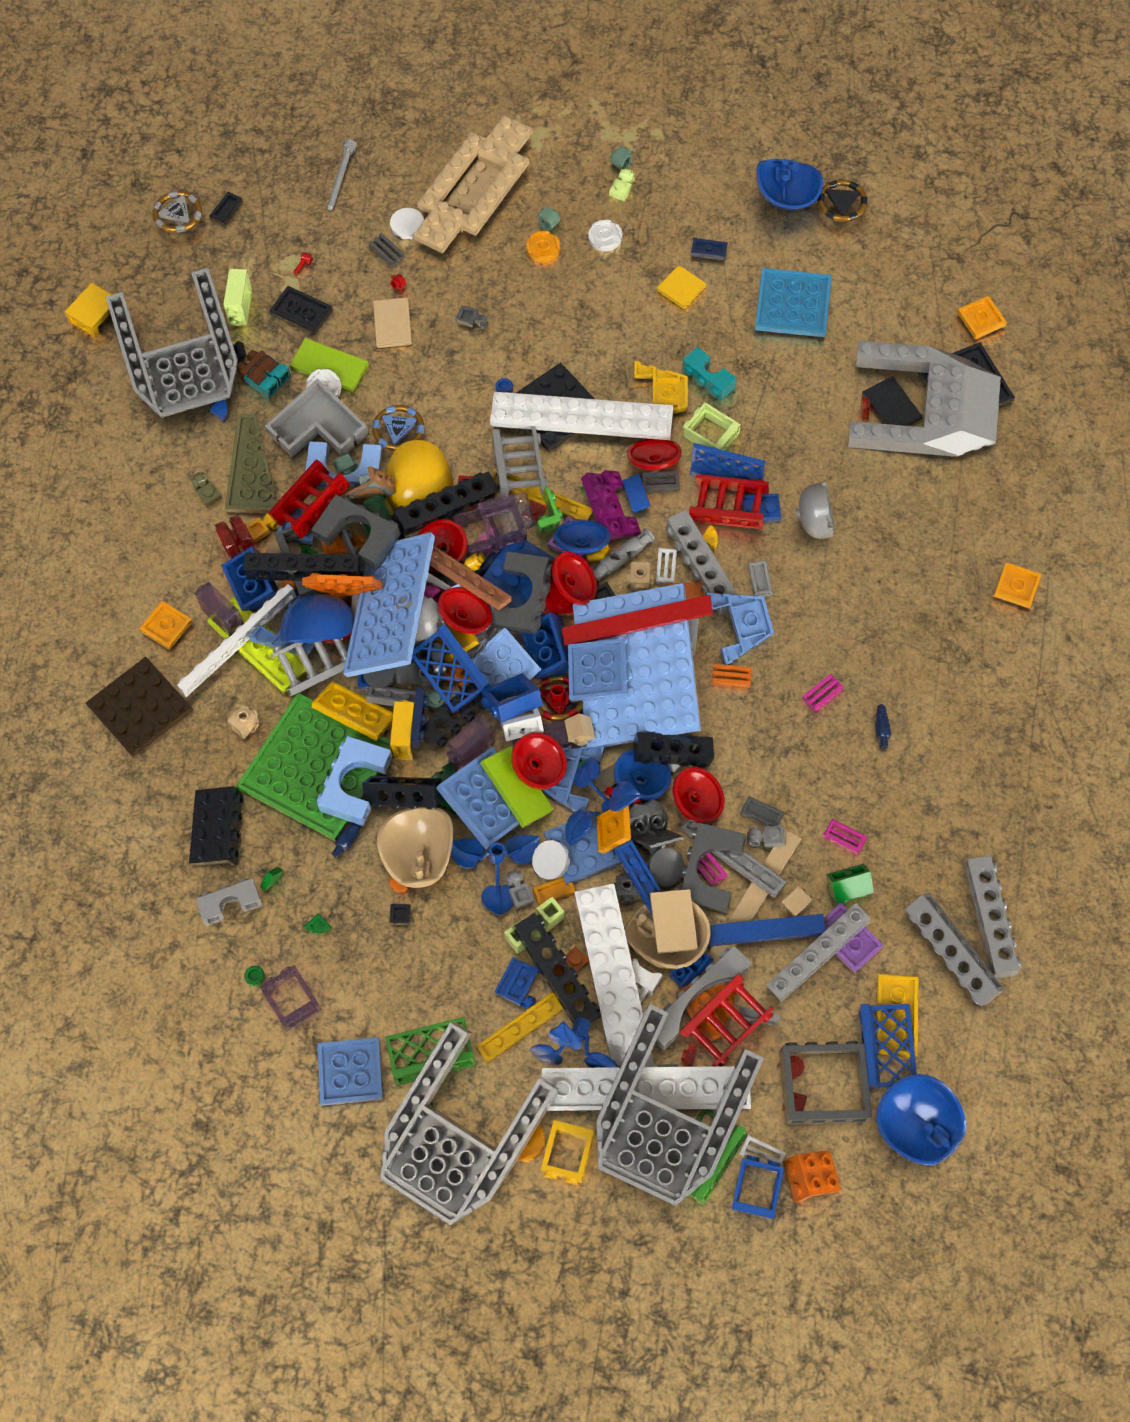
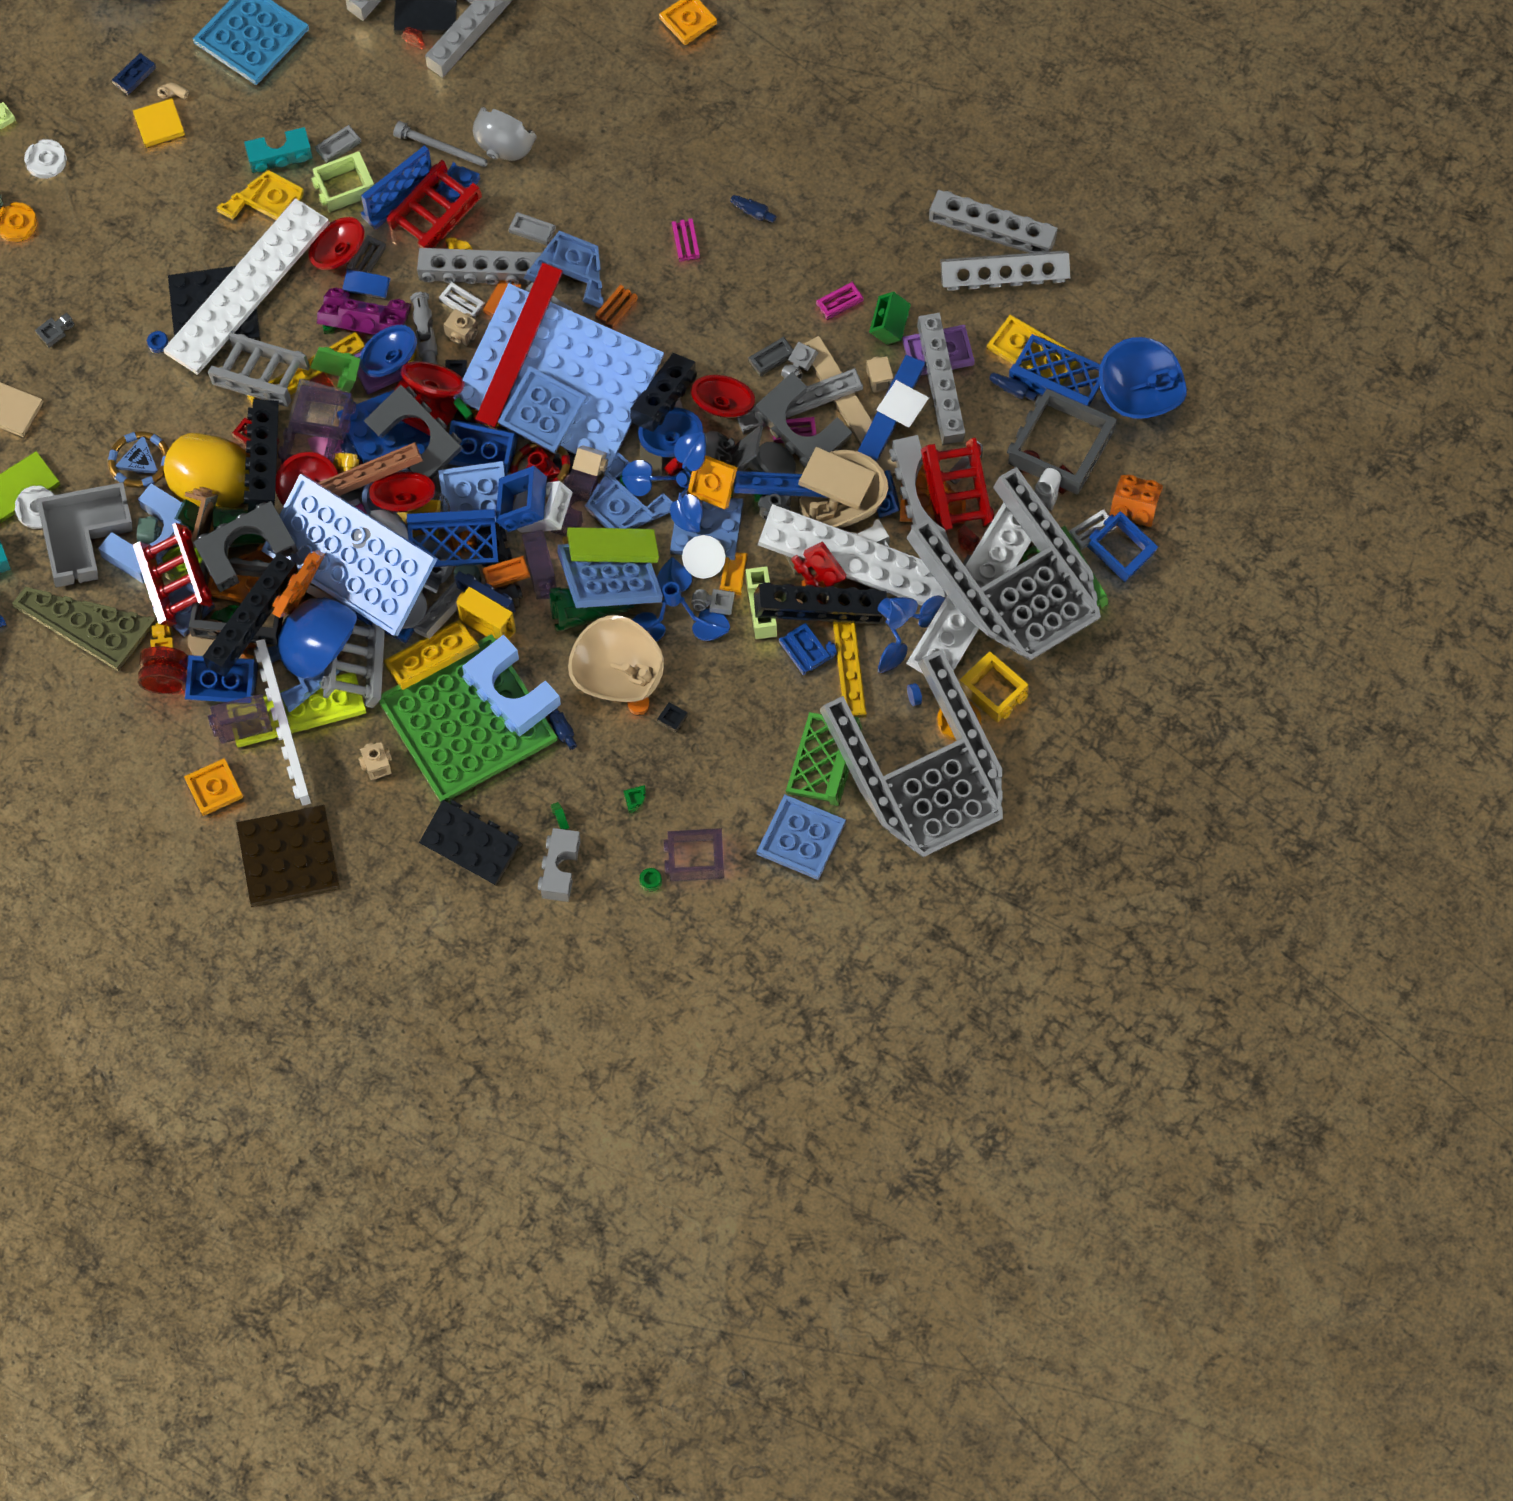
camera: 60 degrees left, 0 degrees up
olive plate [190,472,222,507] -> none
black brick [362,776,444,810] -> none
red dish [511,733,567,790] -> none
none -> tan arm [157,83,189,99]
none -> light grey tile [315,125,362,163]
none -> light grey piece [393,121,488,167]
none -> green tile [453,397,473,422]
none -> orange tile [482,556,530,589]
none -> red plate [791,541,847,587]
none -> white sticker [876,380,929,428]
none -> blue tile [907,683,922,706]
none -> dark blue piece [989,373,1037,401]
none -> white piece [1034,468,1061,511]

